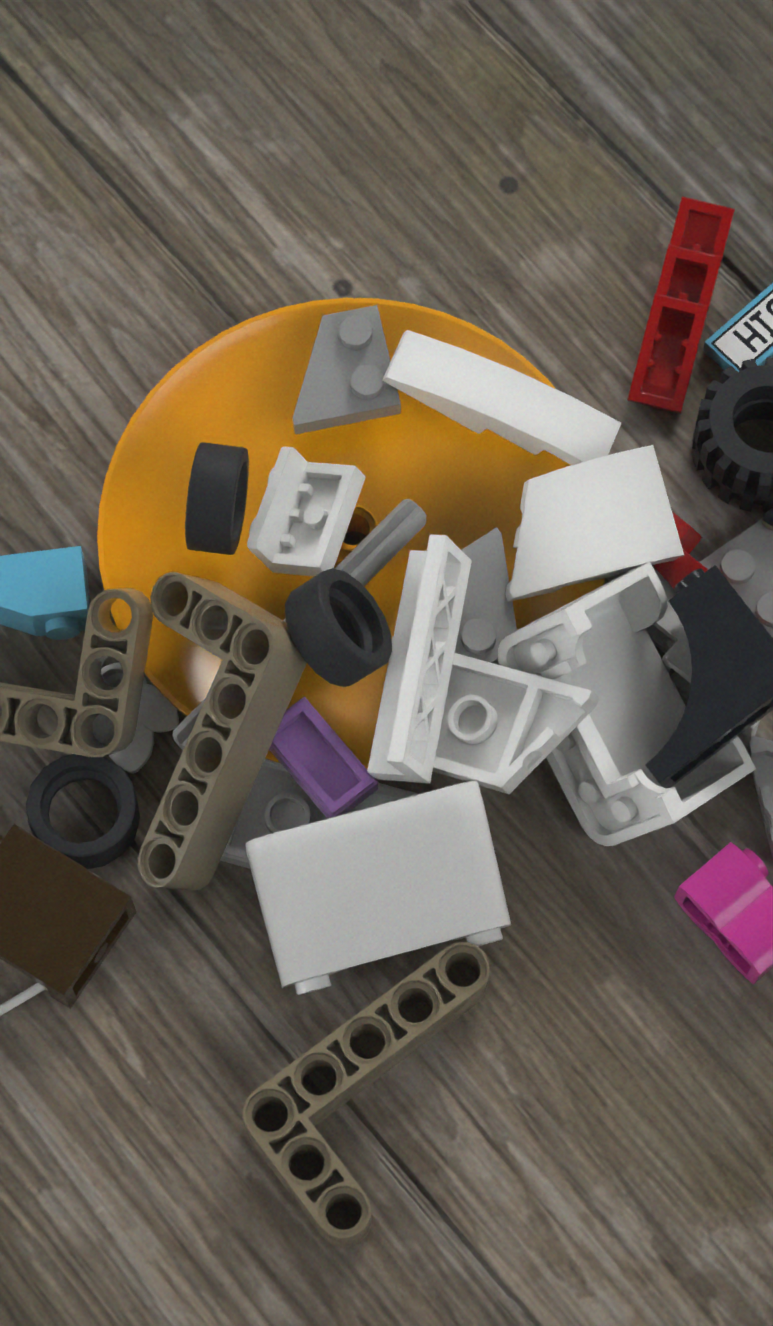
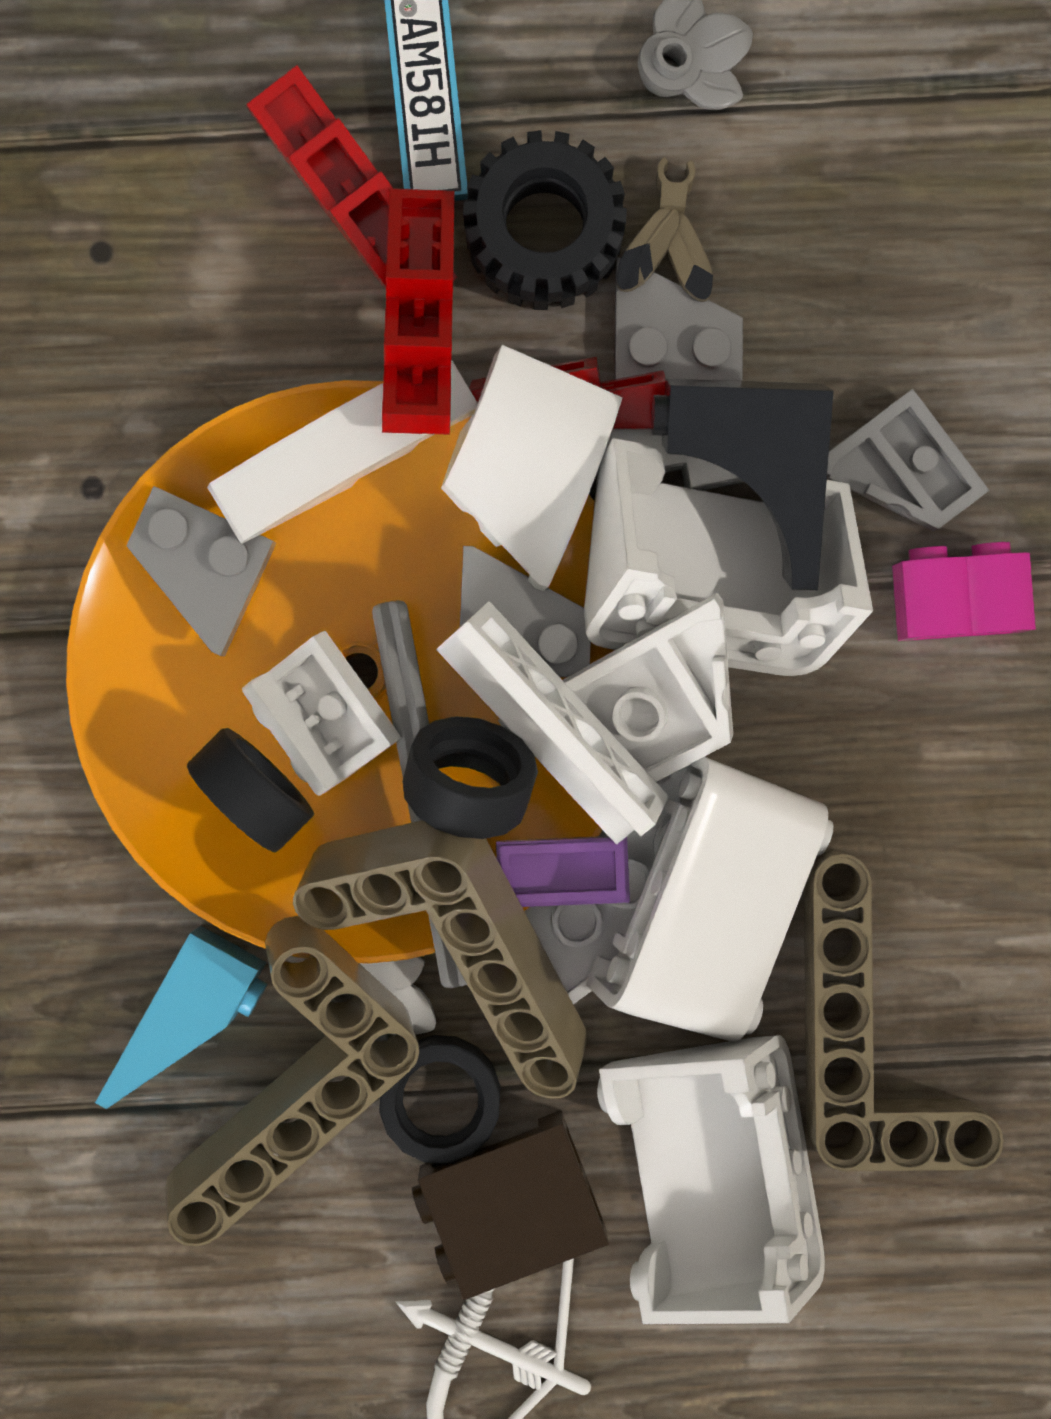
camera: 55 degrees left, 20 degrees up
none -> red slope [382,188,454,435]
none -> white windscreen [597,1035,825,1324]

